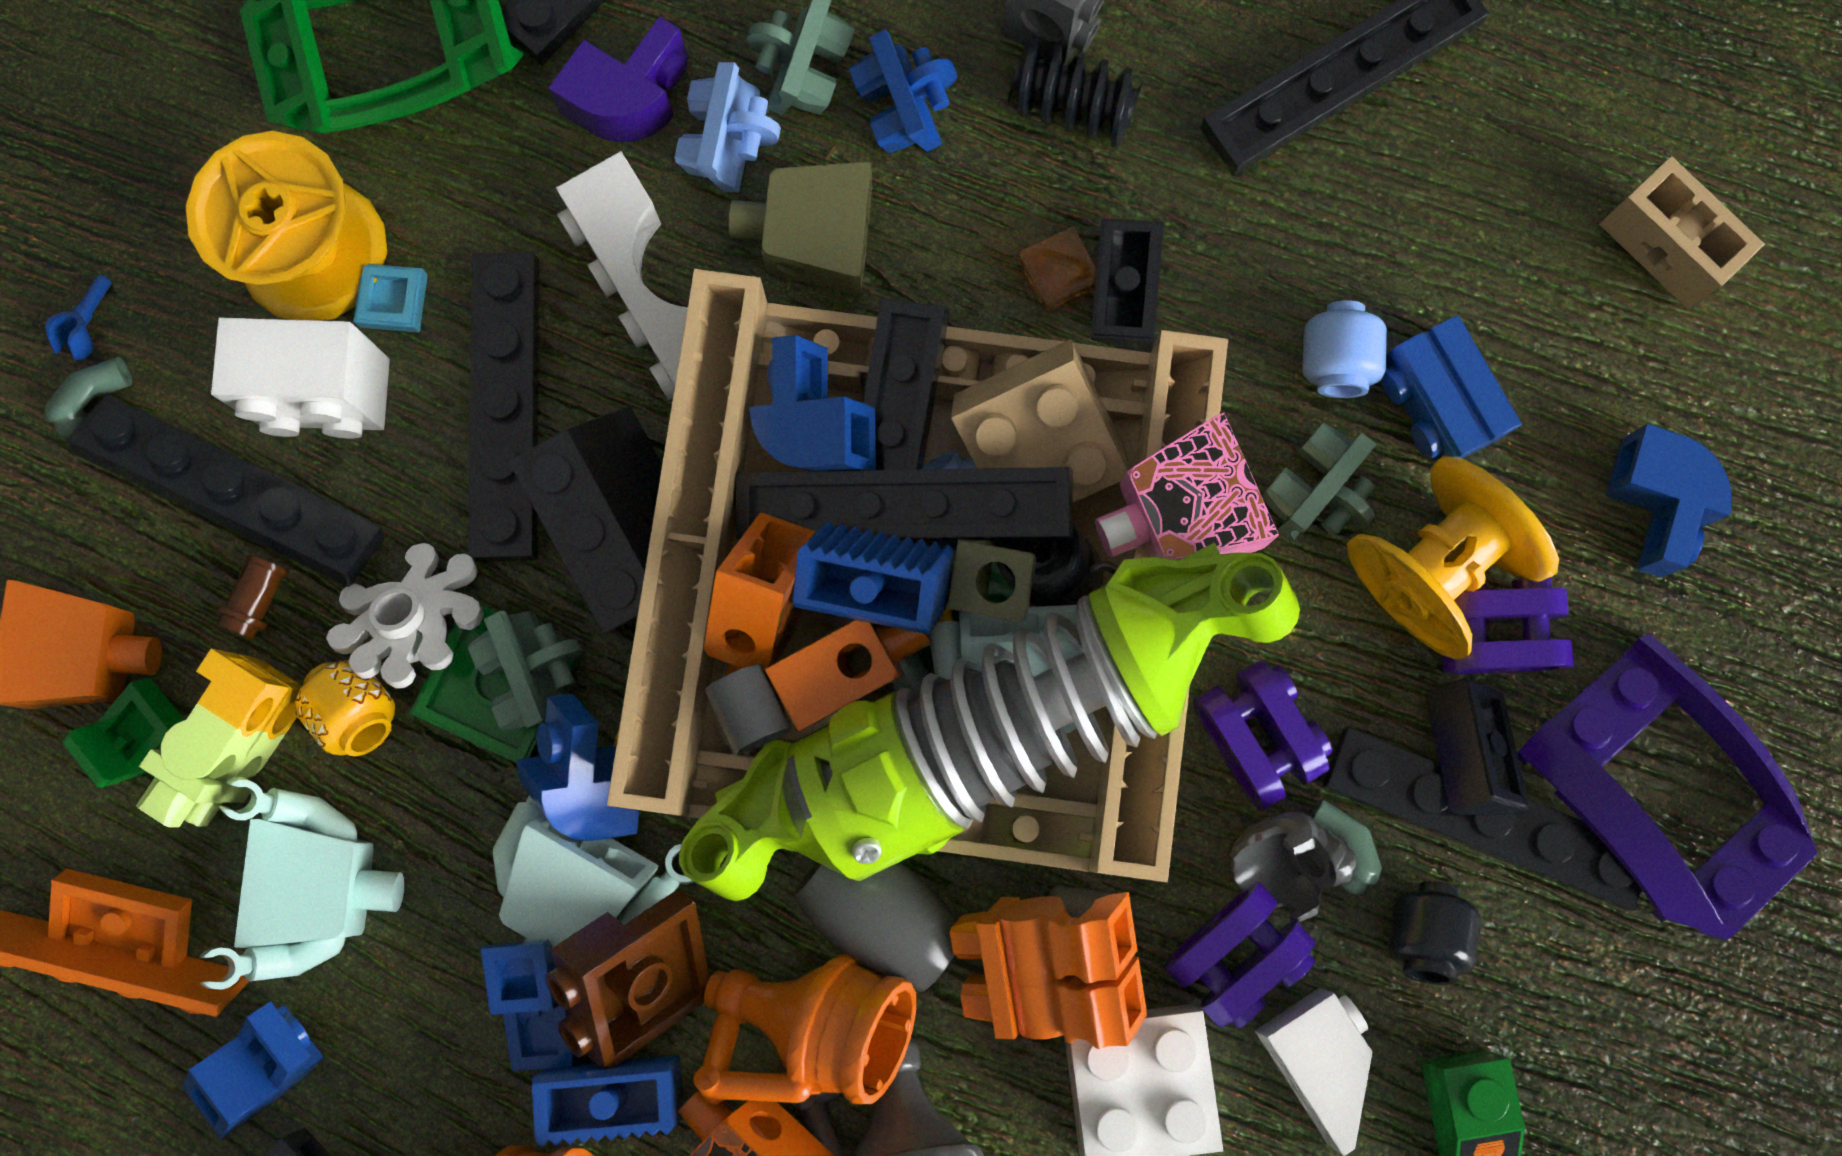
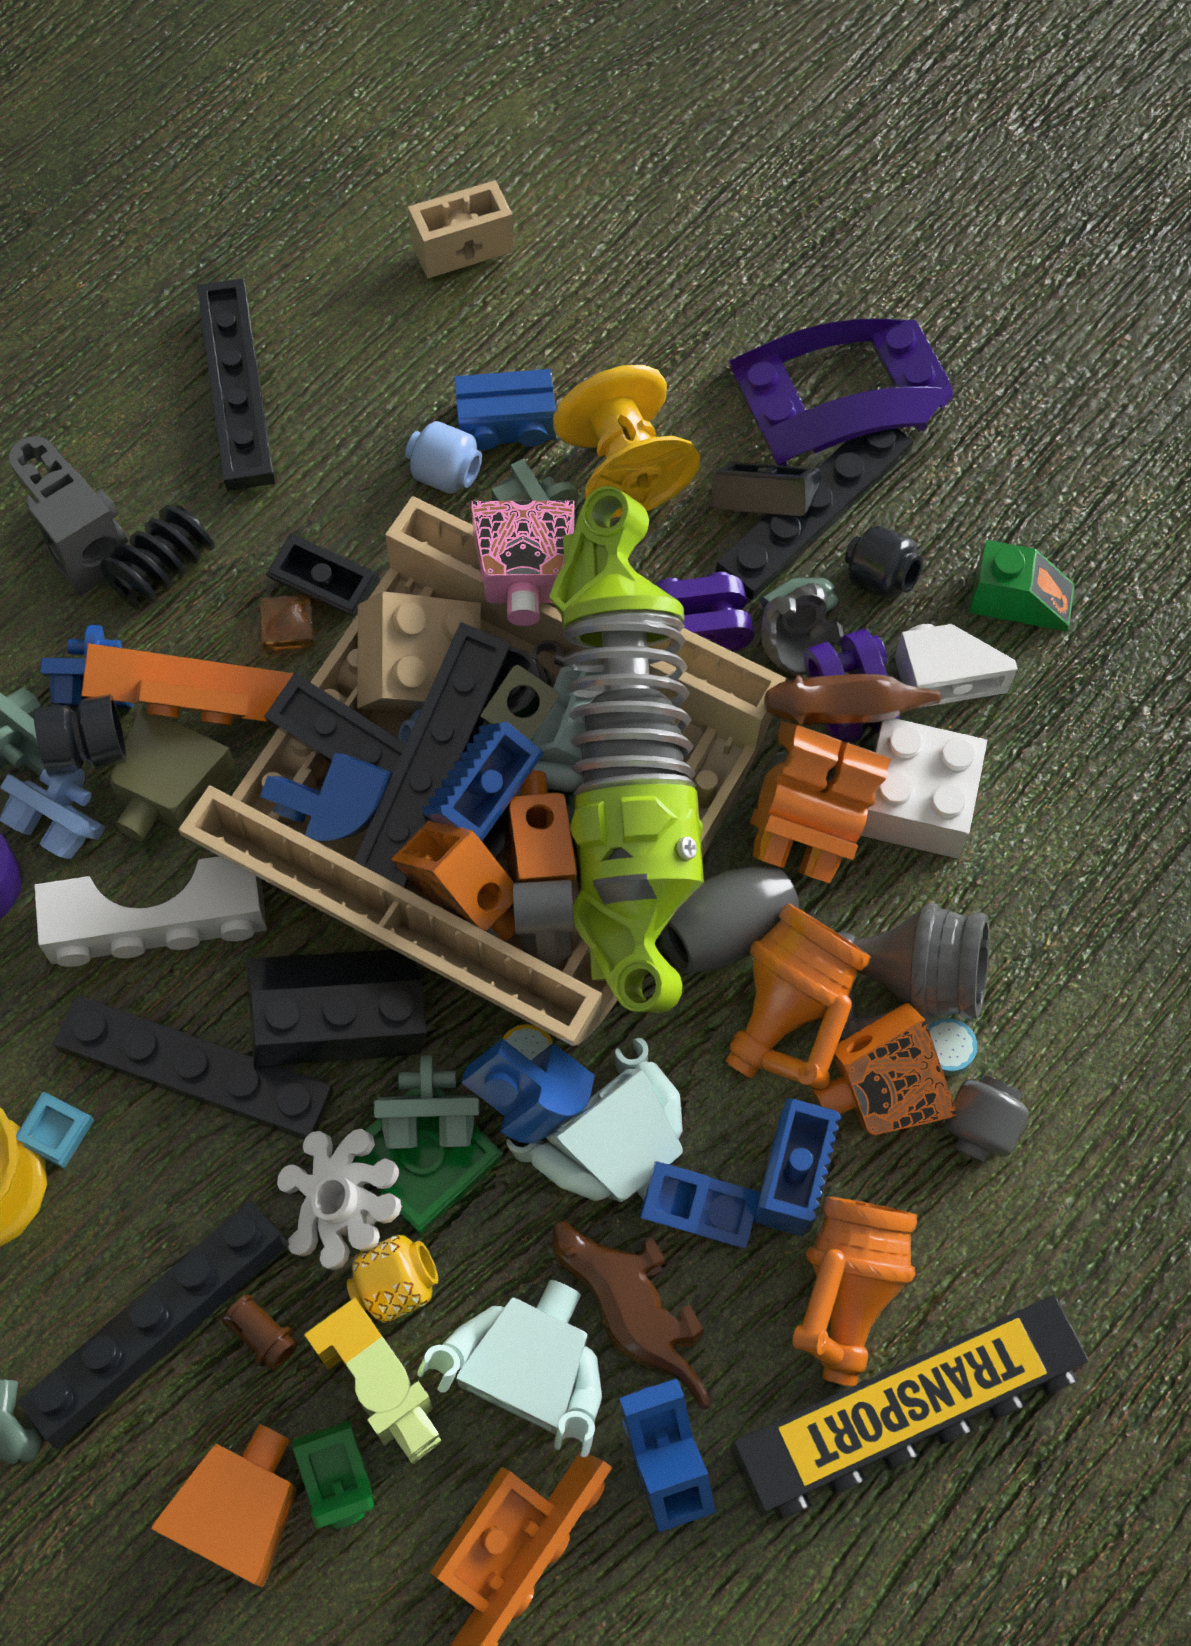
camera: 70 degrees left, 15 degrees down
white brick [211,318,390,439] -> none
reddish brown plate [545,889,710,1069] -> none
dark purple brick [1441,578,1574,675] -> none
blue brick [1605,423,1732,578] -> none
none -> black wheel [34,694,127,778]
none -> orange bracket [81,643,294,726]
none -> reddish brown animal [552,1221,710,1410]
none -> reddish brown animal [764,674,941,726]

